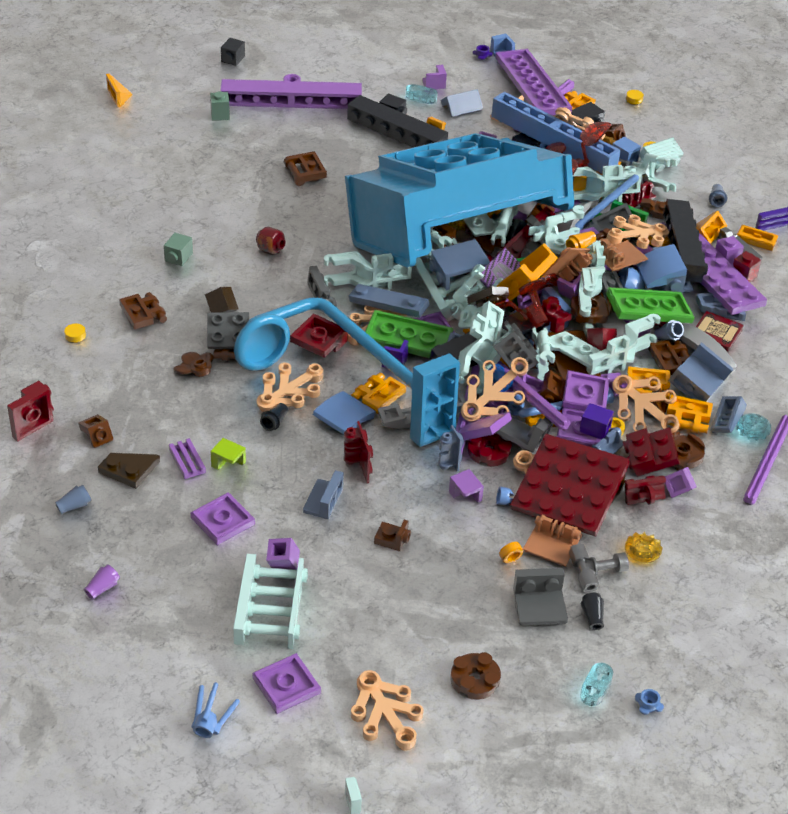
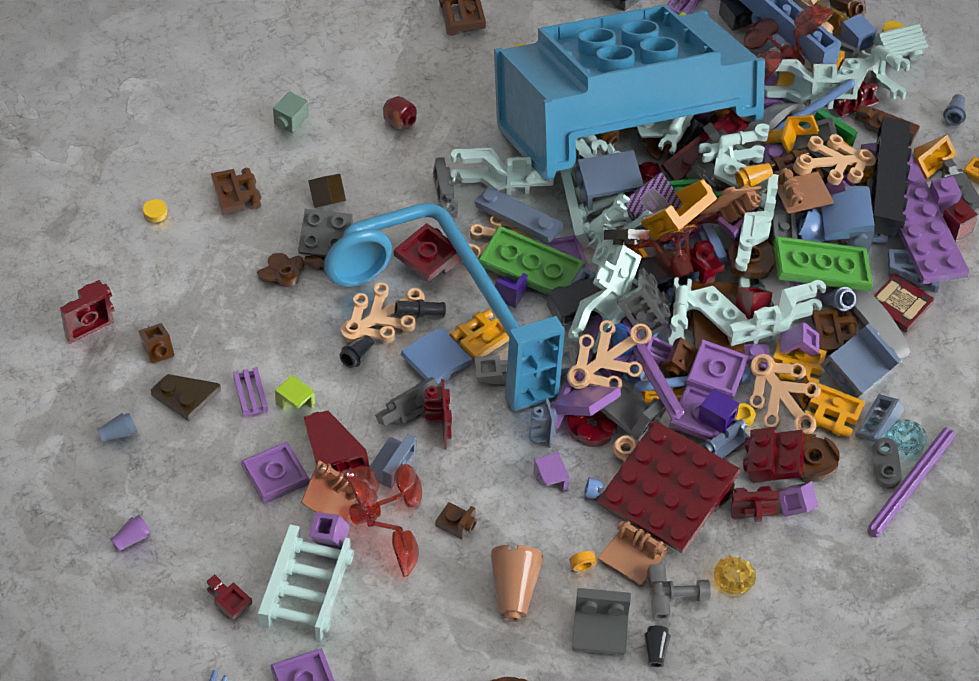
camera: 10 degrees right, 10 degrees up
none -> dark red plate [207,574,252,620]
none -> nougat hinge [301,460,365,521]
none -> dark red slope [304,410,370,474]
none -> clear red plant [343,464,422,577]
none -> dark grey hinge [375,377,438,426]
none -> black pin [395,299,446,319]
none -> nougat cone [491,545,543,622]
none -> light orange bracket [764,115,819,154]
none -> medium lavender panel [780,322,819,357]
none -> dark grey plate [872,438,902,488]

